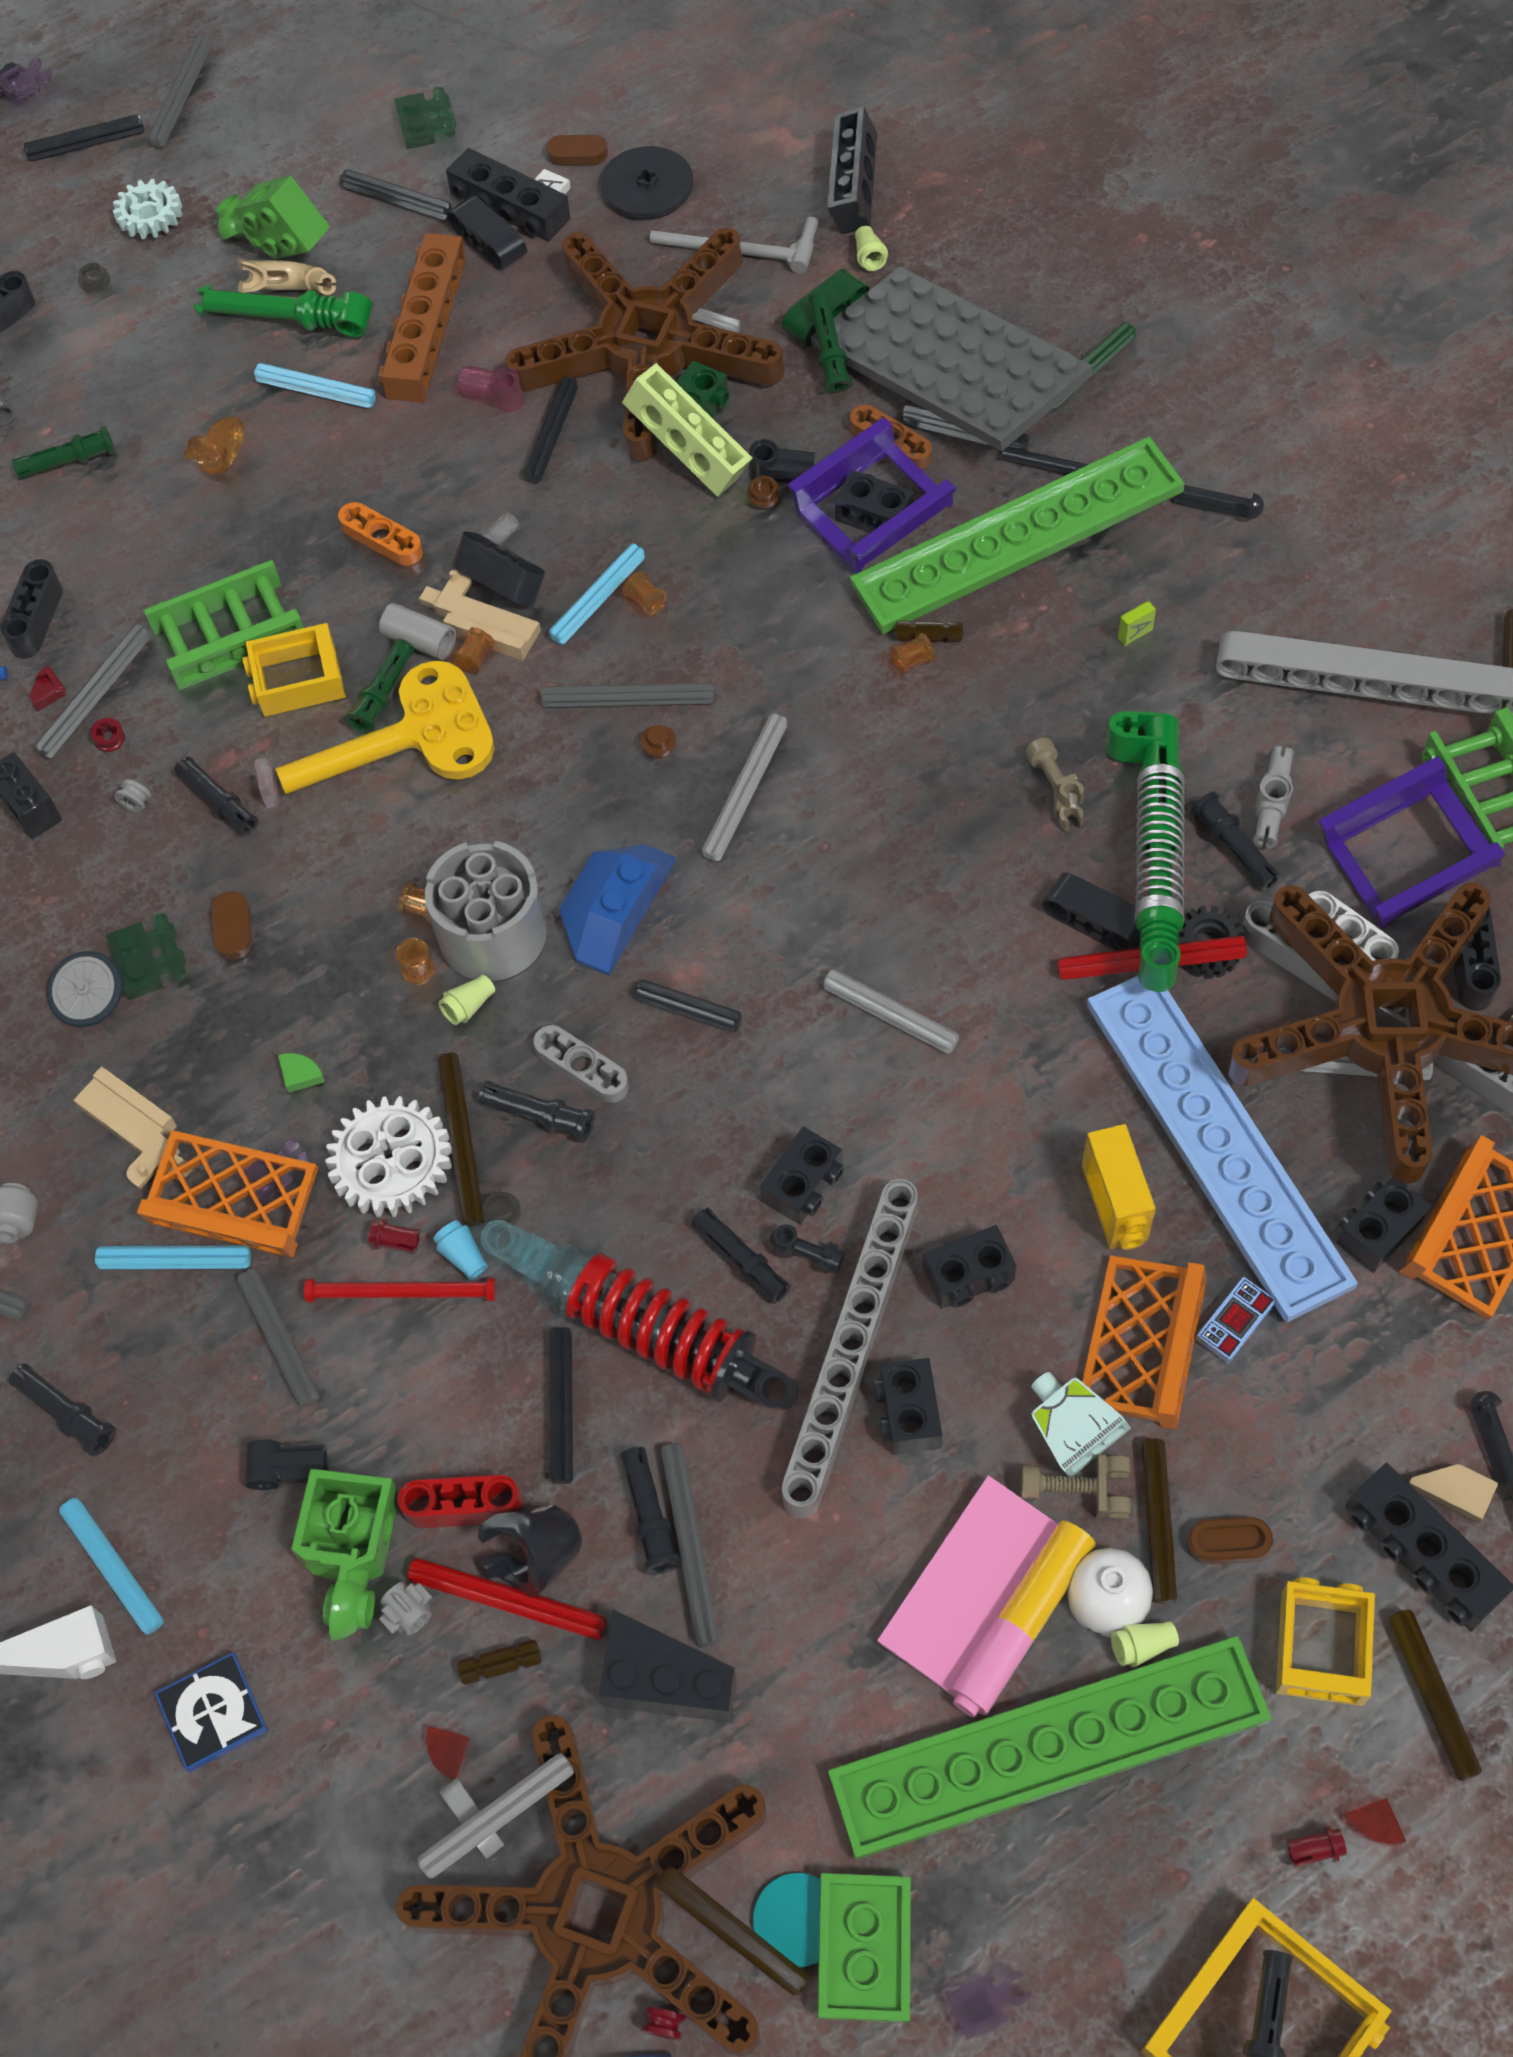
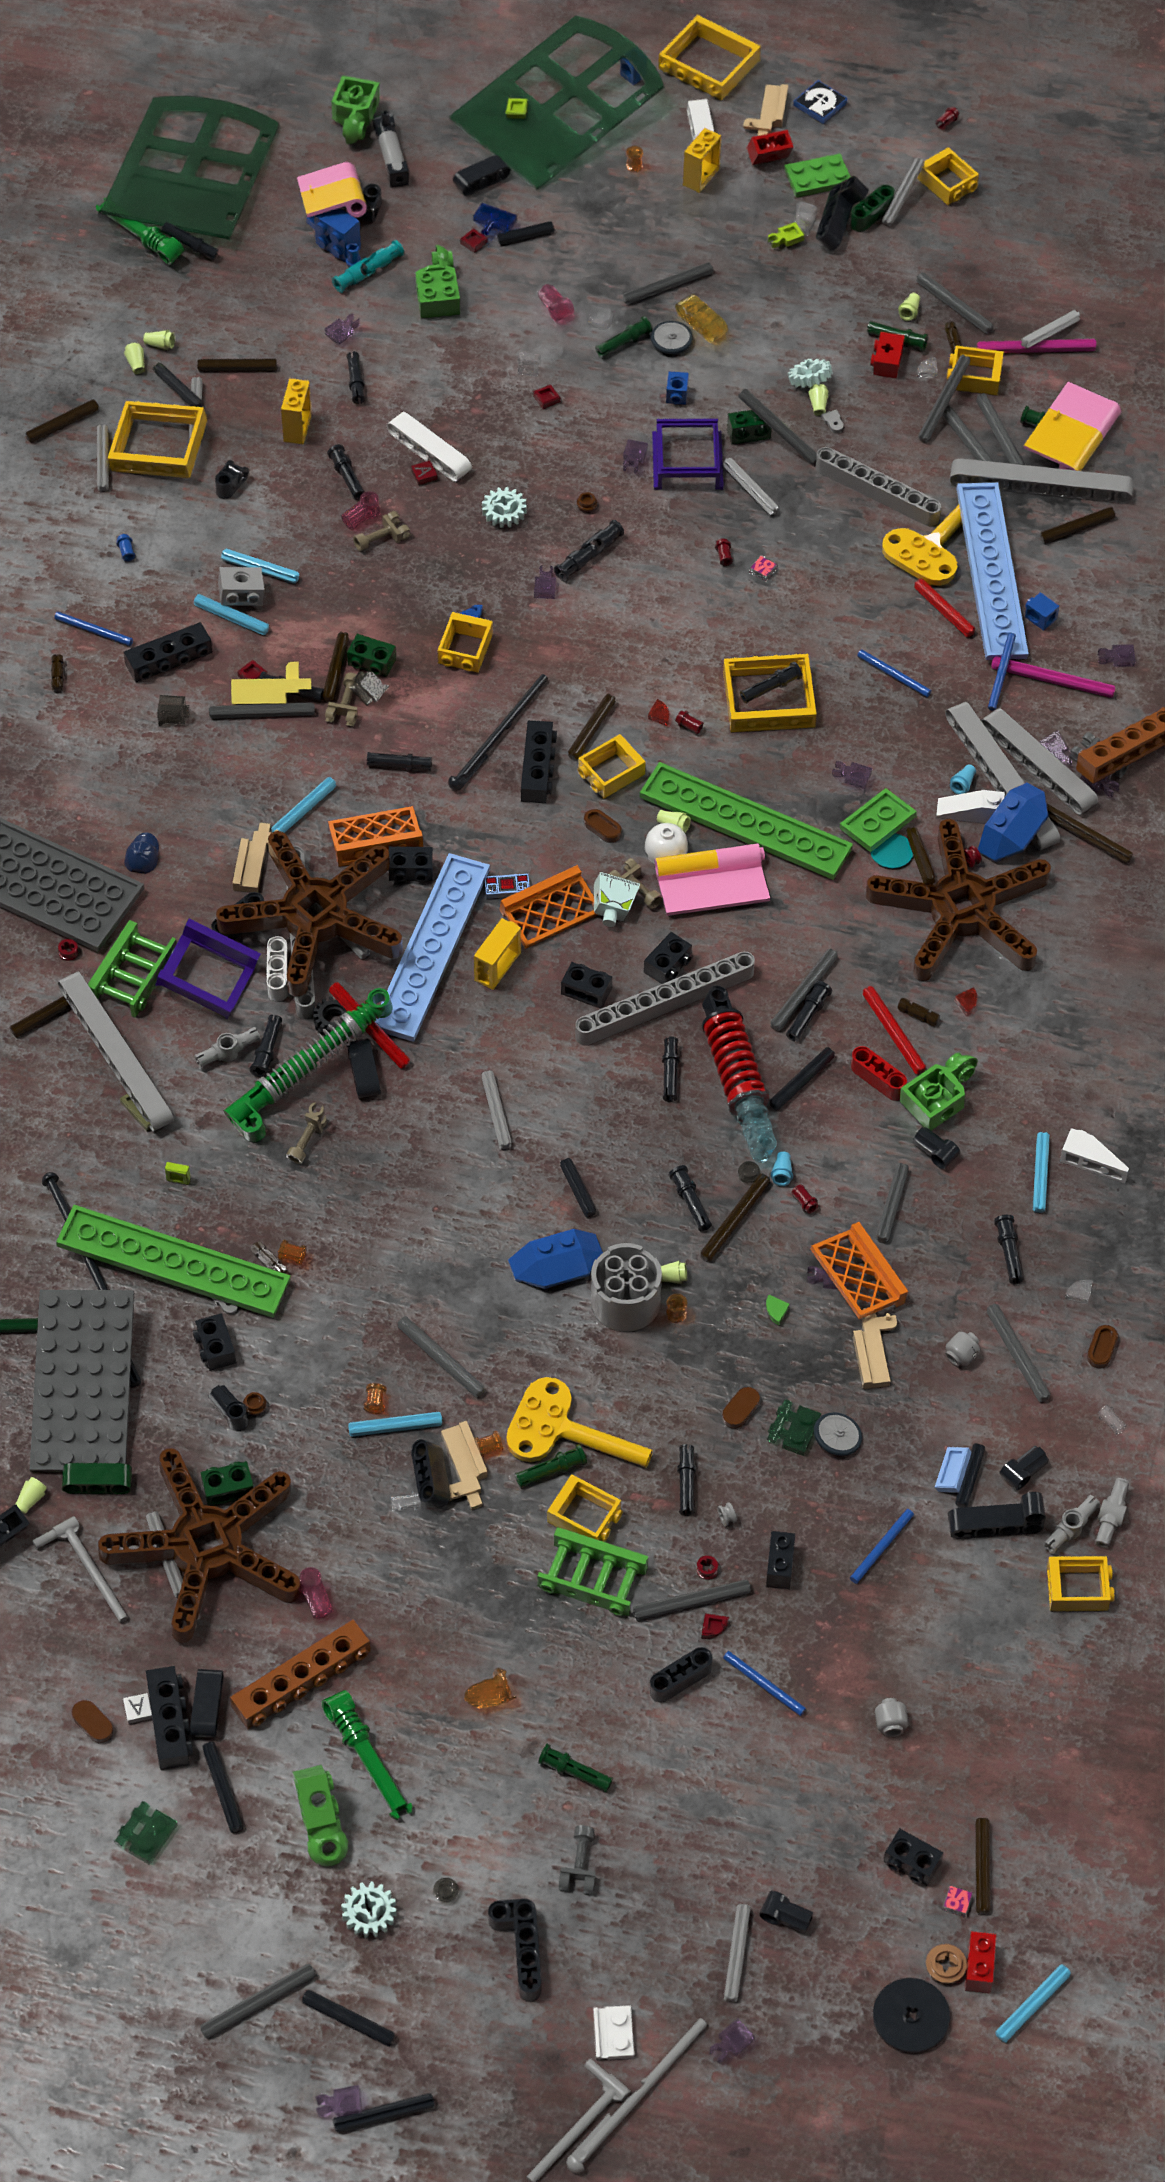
camera: 140 degrees left, 5 degrees down
medium azure axle [95,1245,251,1269] -> none
tile [155,1652,269,1773] -> none
tan piece [237,258,336,295] -> none
medium azure axle [254,363,376,408] -> none
clear tile [255,758,280,808] -> none
red bar [304,1278,497,1303] -> none
white gear [325,1096,452,1217] -> none
orange beam [338,502,423,566] -> none
light grey pin [379,603,456,660] -> none
light grey gear [379,1582,432,1635] -> none
clear orange bush [398,882,431,923] -> none
light grey axle [417,1753,574,1878] -> none
light grey beam [439,1777,504,1859] -> none
black piece [478,1505,582,1598] -> none
black axle [523,376,578,484] -> none
light grey beam [534,1025,629,1103] -> none
black wedge [599,1609,737,1723] -> none
black piece [601,146,693,218] -> none
yellowish green brick [622,363,752,497] -> none
reddish brown plate [641,725,676,759] -> none
light grey axle [702,713,787,862] -> none
black brick [760,1126,845,1225] -> none
black bar [770,1224,845,1274] -> none
dark purple piece [788,417,956,574] -> none
dark green pin [808,291,853,393] -> none
dark orange beam [850,405,932,470] -> none
dark brown axle [1142,1438,1177,1604] -> none
tan tile [1409,1464,1498,1523] -> none

